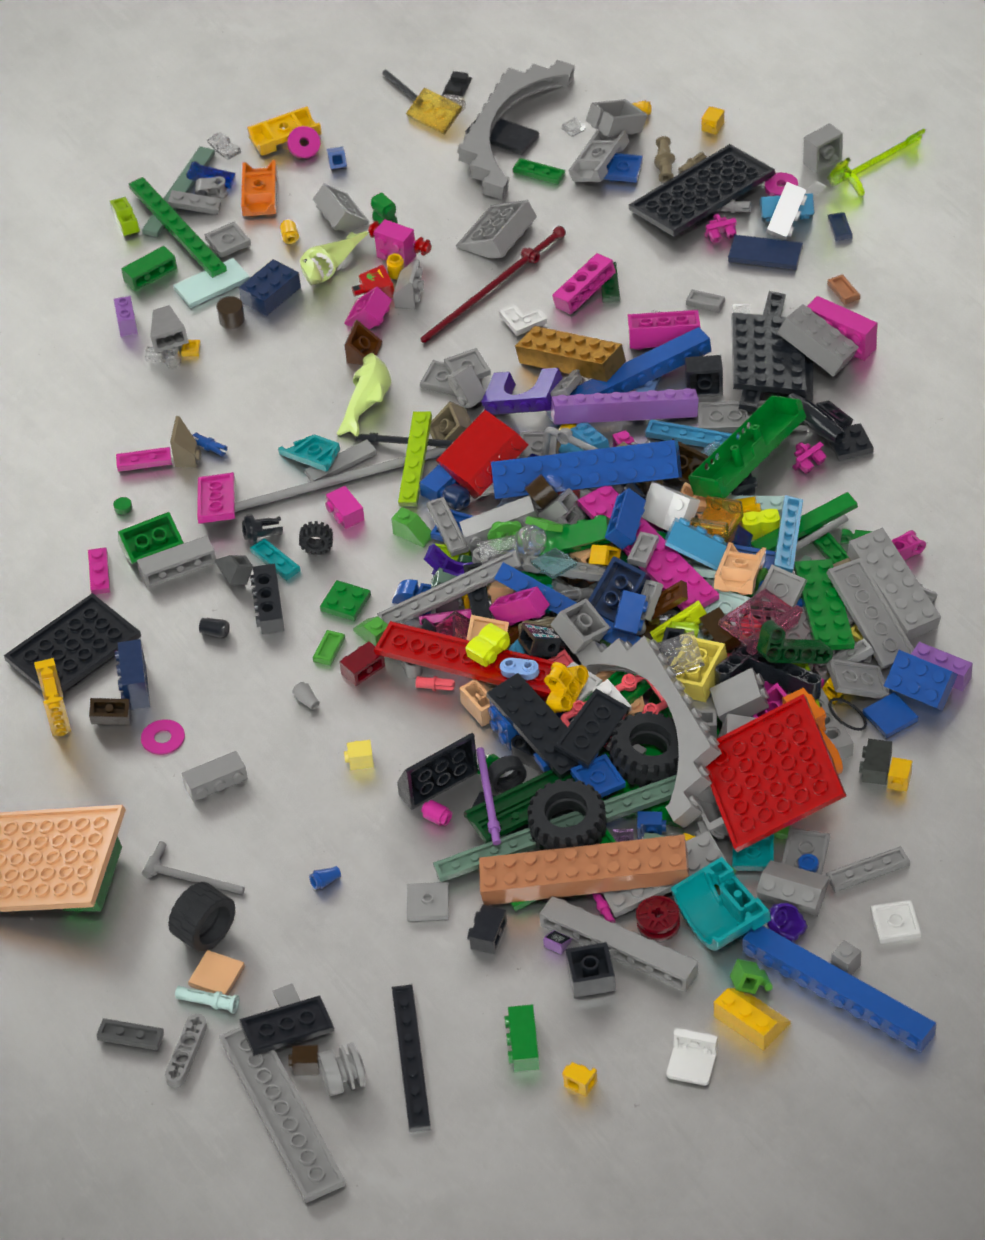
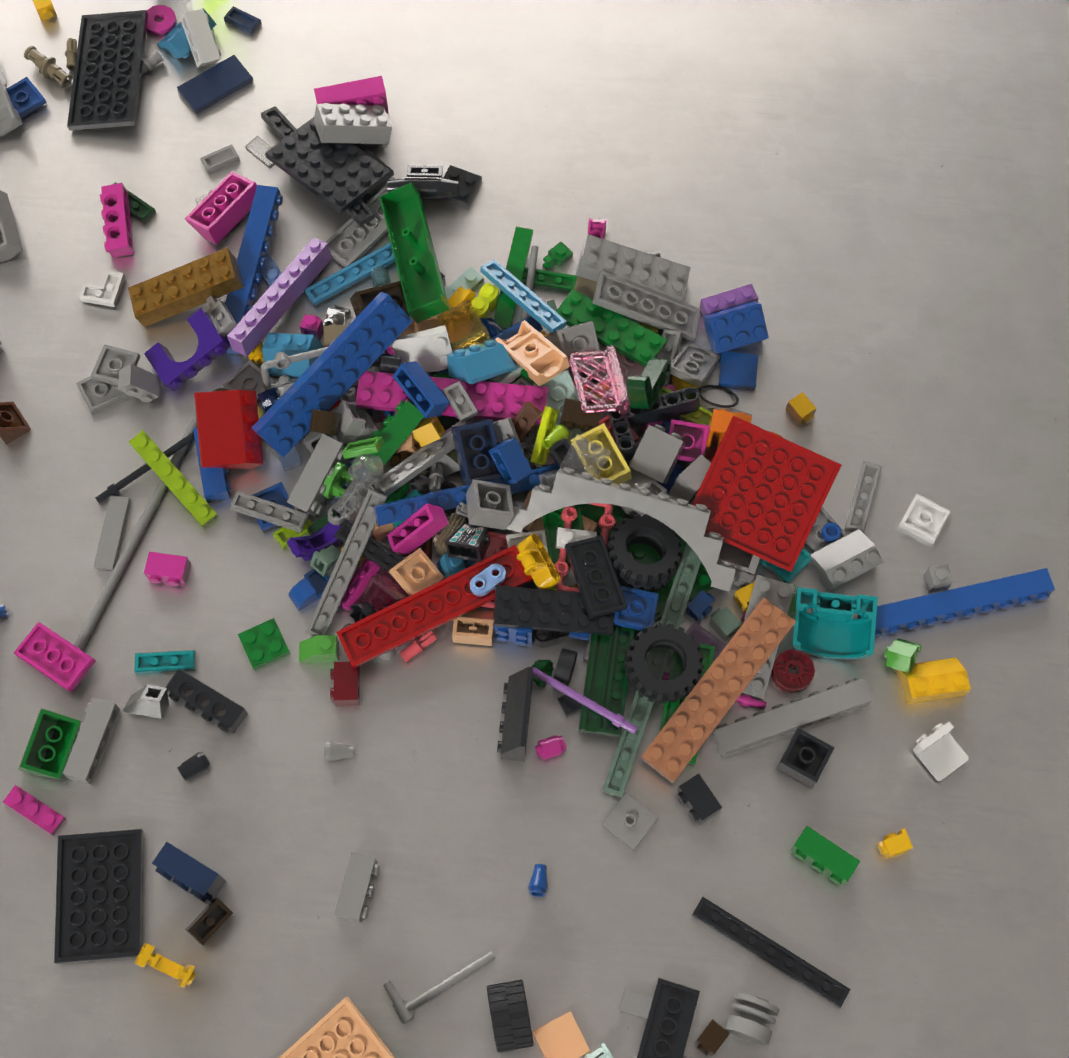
camera: 55 degrees left, 20 degrees up
dark pink gear [141,719,185,755] -> none
black piece [242,514,283,544] -> none
teal wing [278,434,340,472] -> none
black tyre [299,521,333,555] -> none
bright green tile [313,630,345,666] -> none
yellowish green piece [337,353,391,437] -> none
light yellow brick [344,740,374,770] -> none
bright green slope [391,507,432,548] -> none
dark red bar [420,226,566,343] -> none
dark tan slope [430,401,472,448] -> none
dark blue head [442,484,470,511] -> none
neon yellow brick [465,623,510,667] -> none
clear light blue piece [531,547,577,579] -> none
medium lavender slope [543,930,572,955] -> none
black brick [685,355,723,398] -> none
dark pink hips [704,214,737,243] -> none
dark purple hair [767,903,808,943] -> none
dark pink hips [792,442,827,474] -> none
nougat tile [827,274,860,305] -> none
pearl dark grey brick [859,738,892,785] -> none

